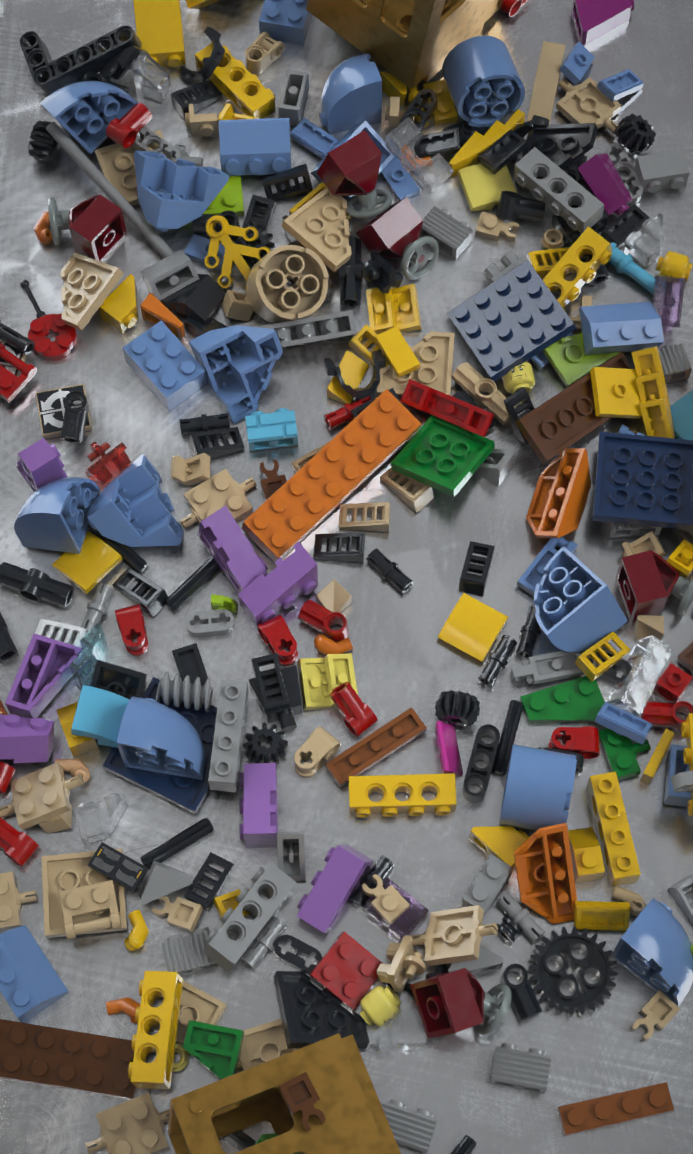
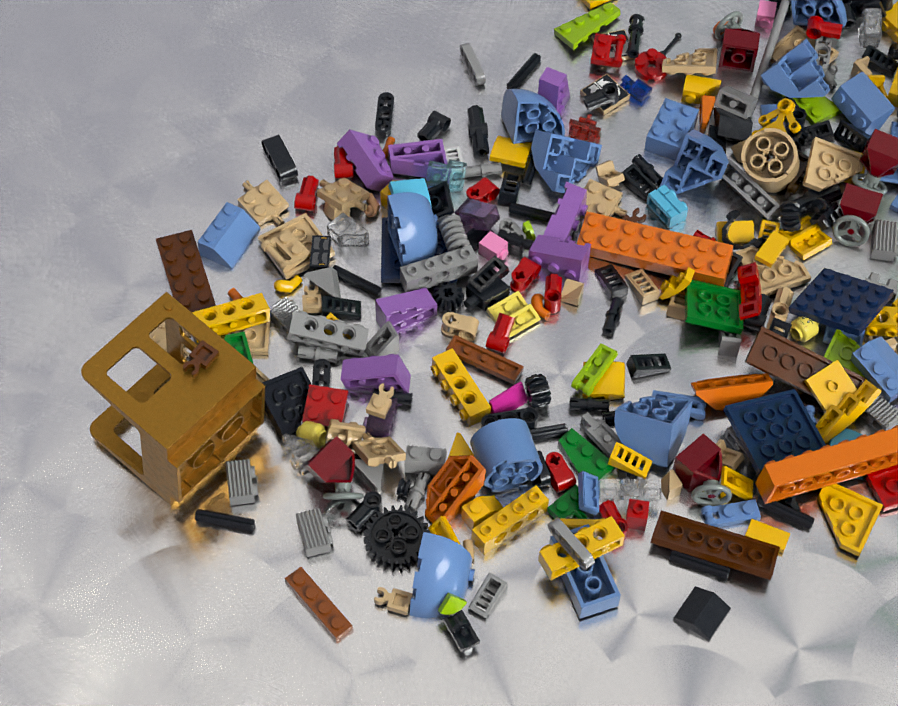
camera: 60 degrees right, 10 degrees down
none -> clear purple brick [455,198,500,232]
none -> bright pink brick [478,231,509,260]
none -> black axle [498,229,534,250]
none -> lime plate [571,343,618,396]
none -> clear blue plate [620,75,652,103]
none -> yellow slope [659,267,695,300]
none -> bright pink brick [755,0,777,29]
none -> black gear [780,200,802,232]

